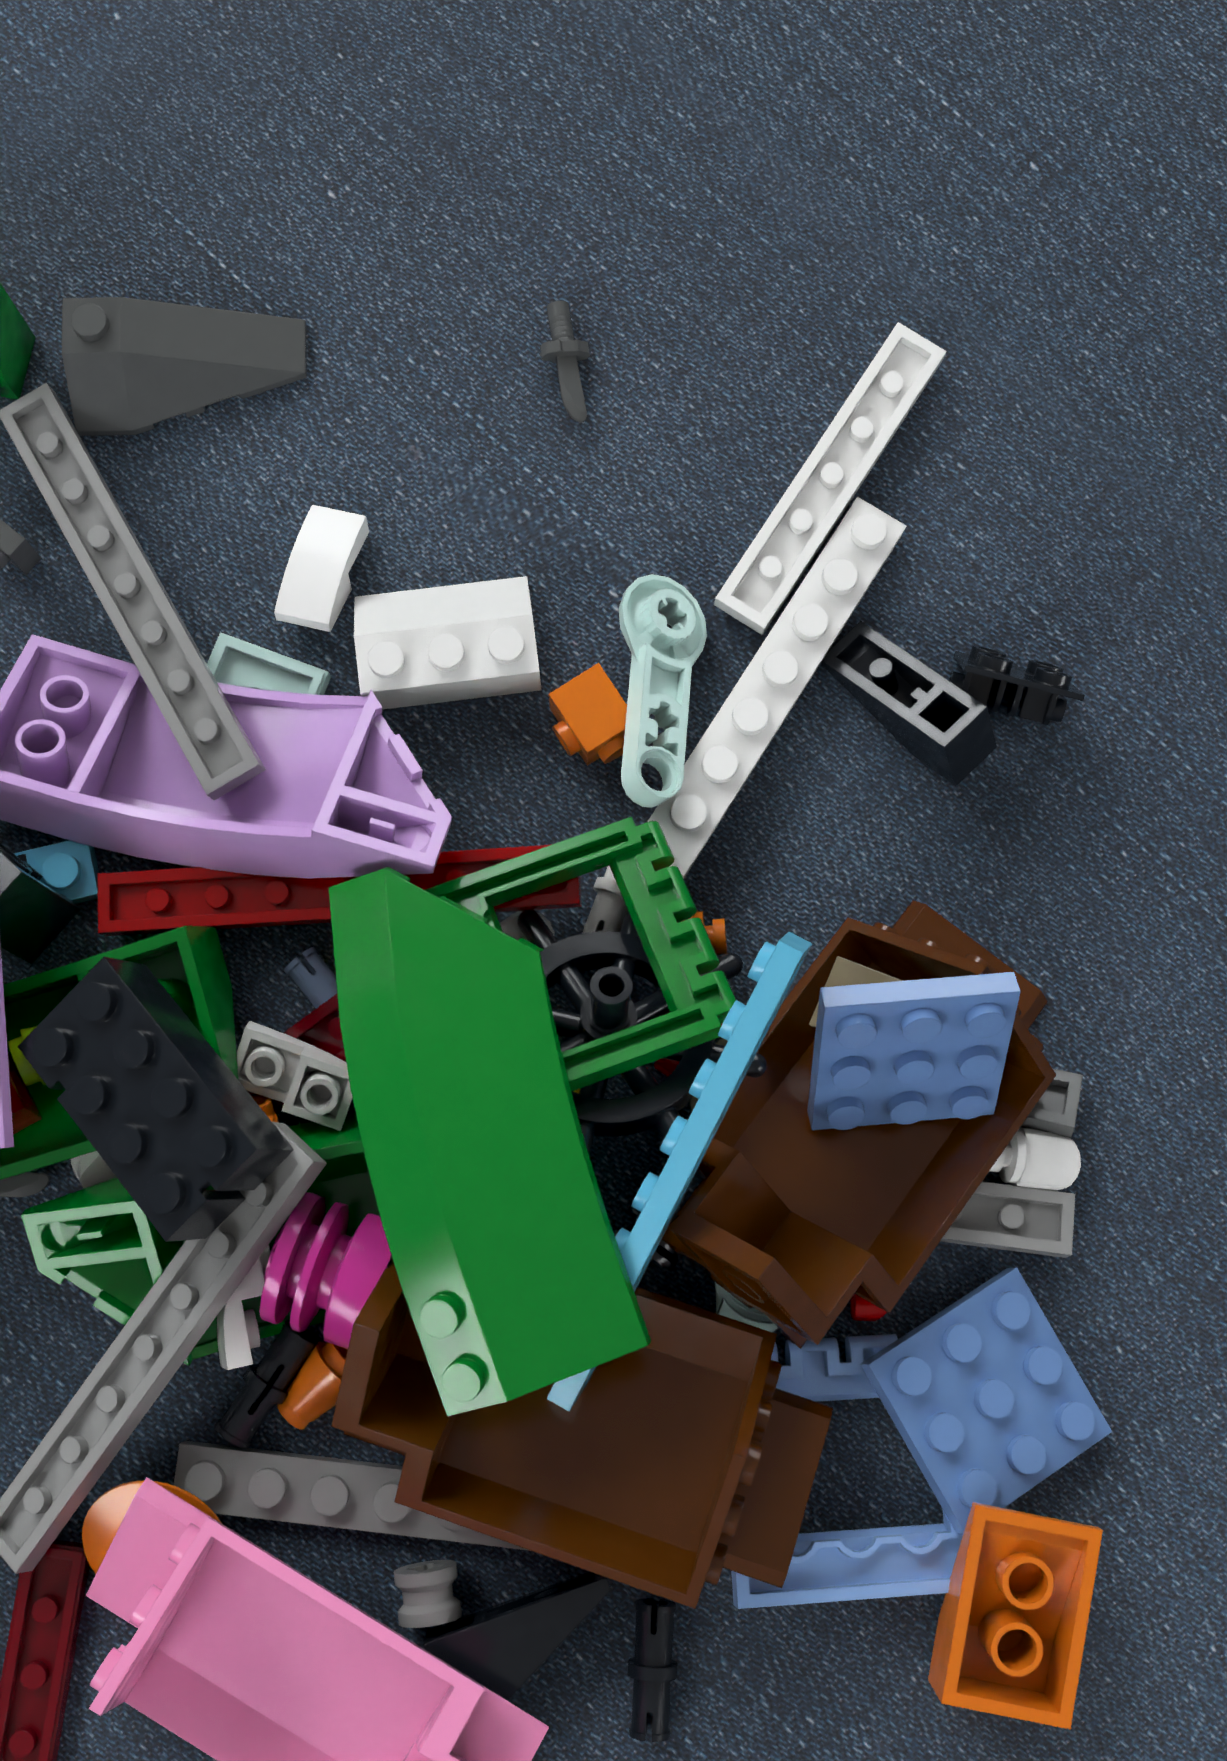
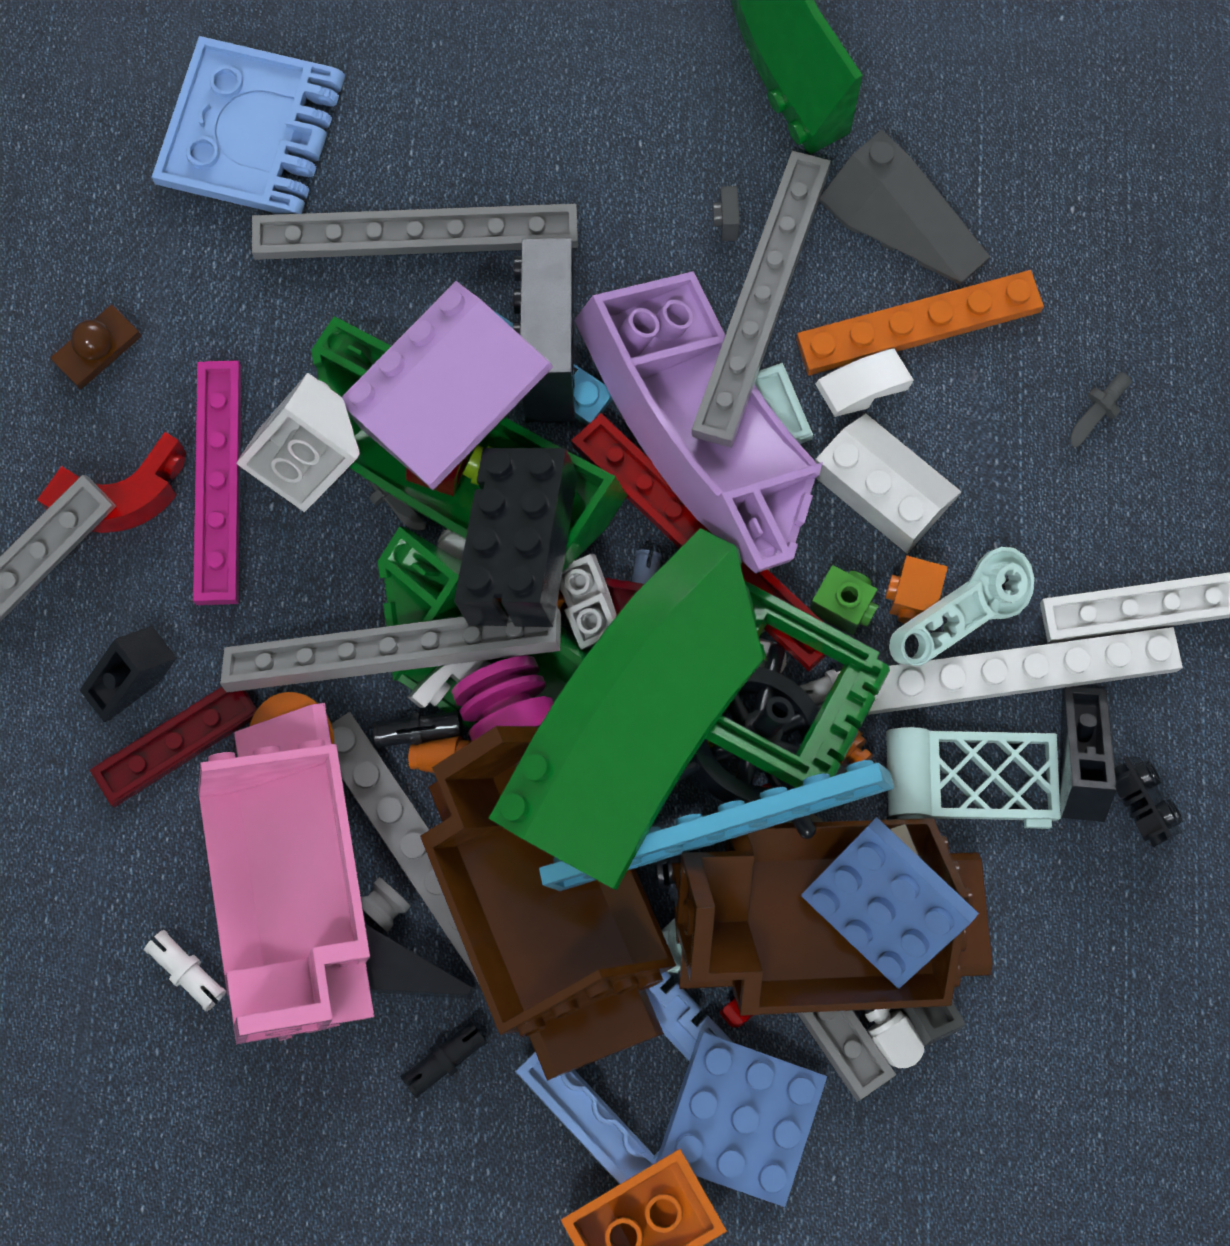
camera: 55 degrees right, 5 degrees down
none -> orange plate [796,270,1044,376]
none -> bright green brick [810,565,879,635]
none -> light aqua piece [886,727,1061,829]

